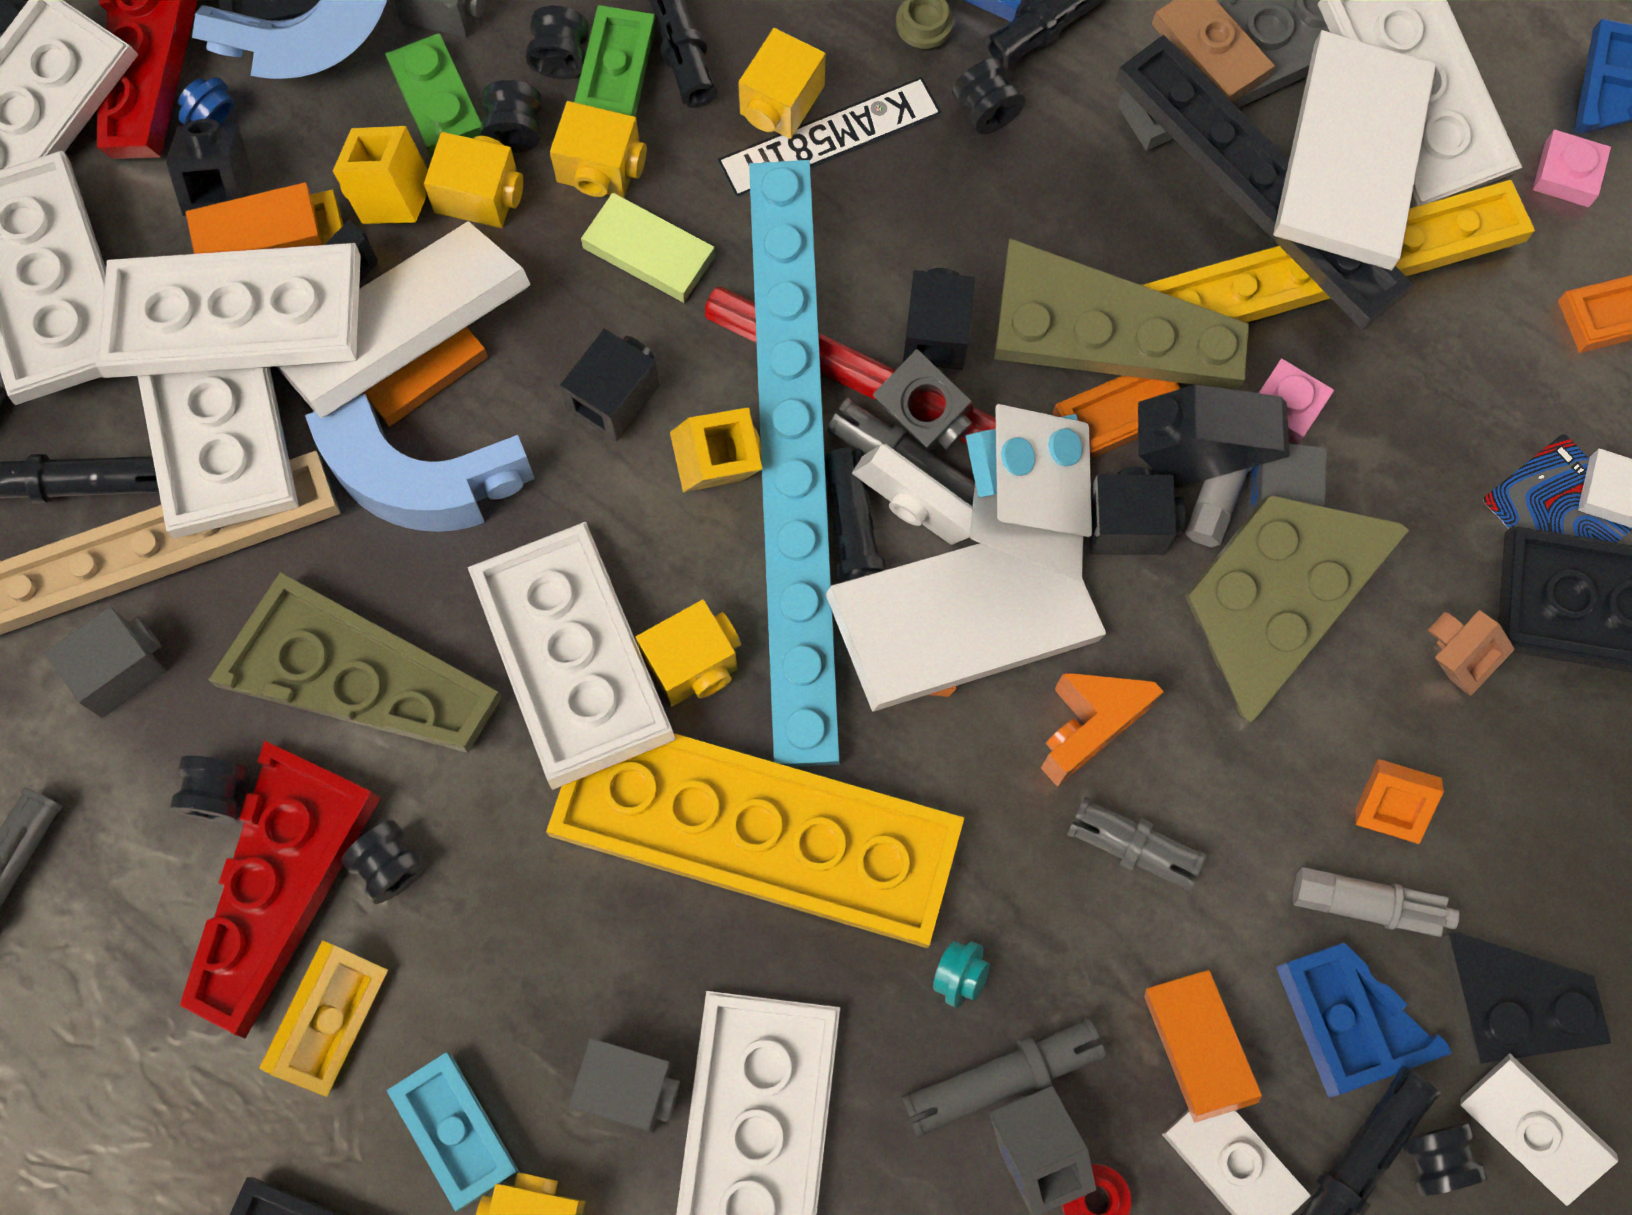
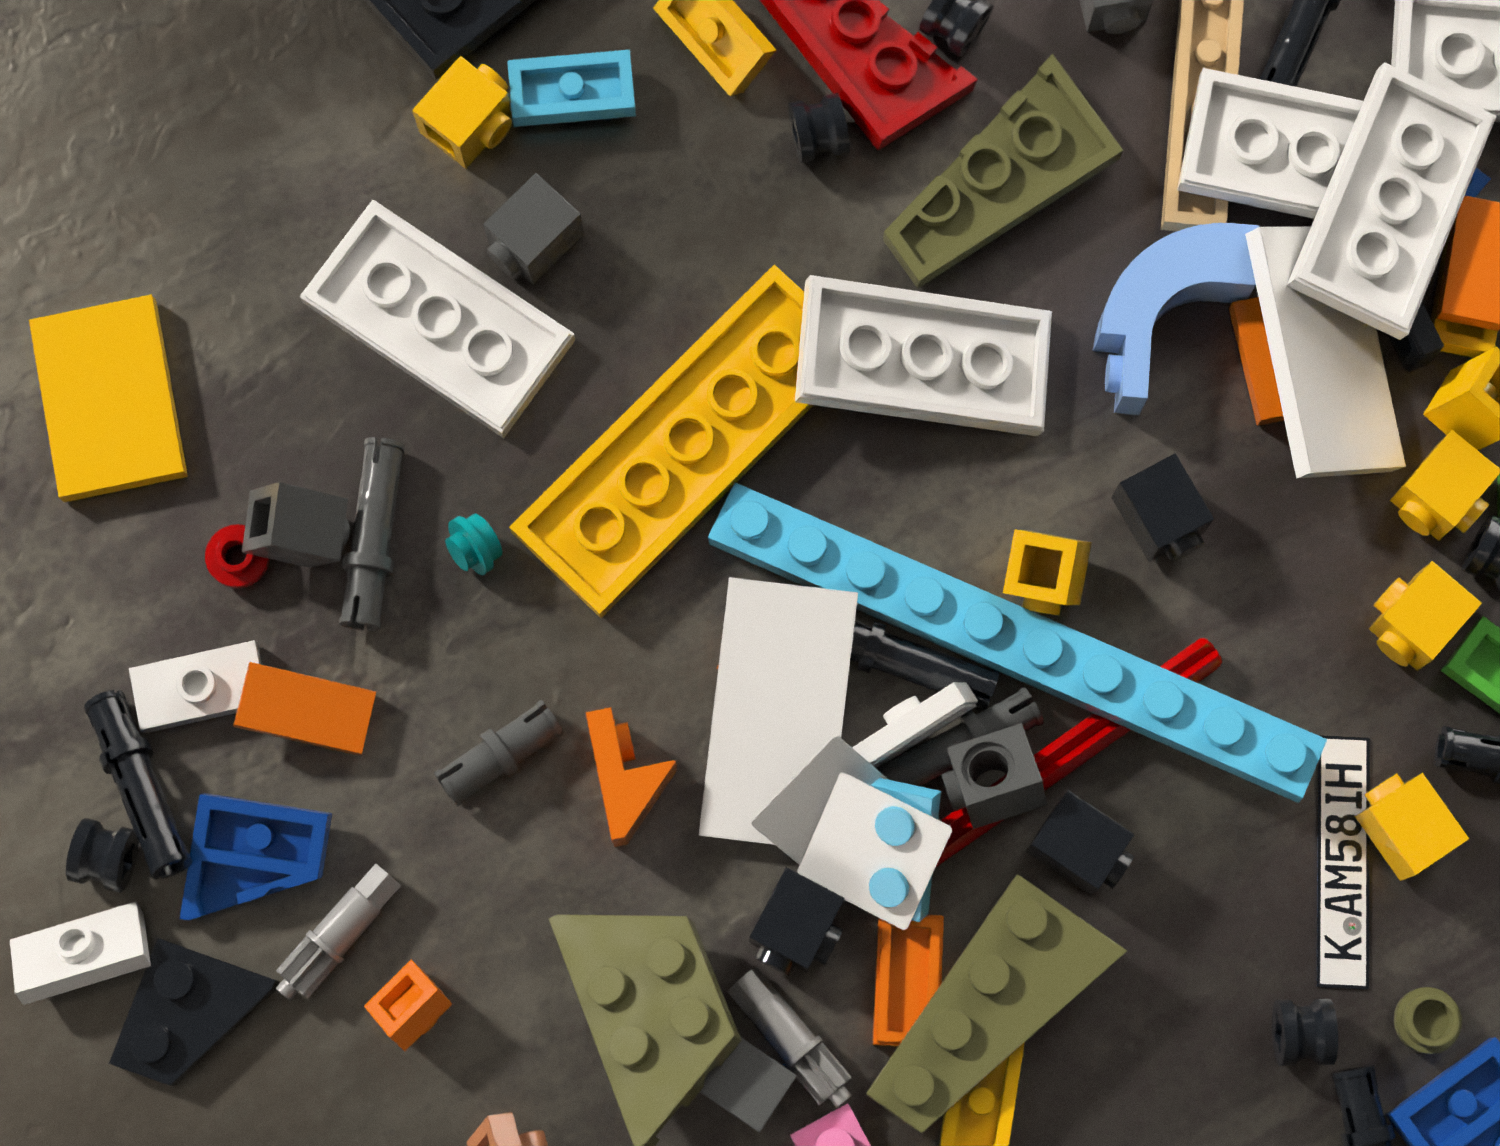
camera: 120 degrees right, 5 degrees up
yellowish green tile [581,193,715,303] -> none
yellow brick [635,599,741,707] -> none
black slope [1138,384,1289,489] -> none

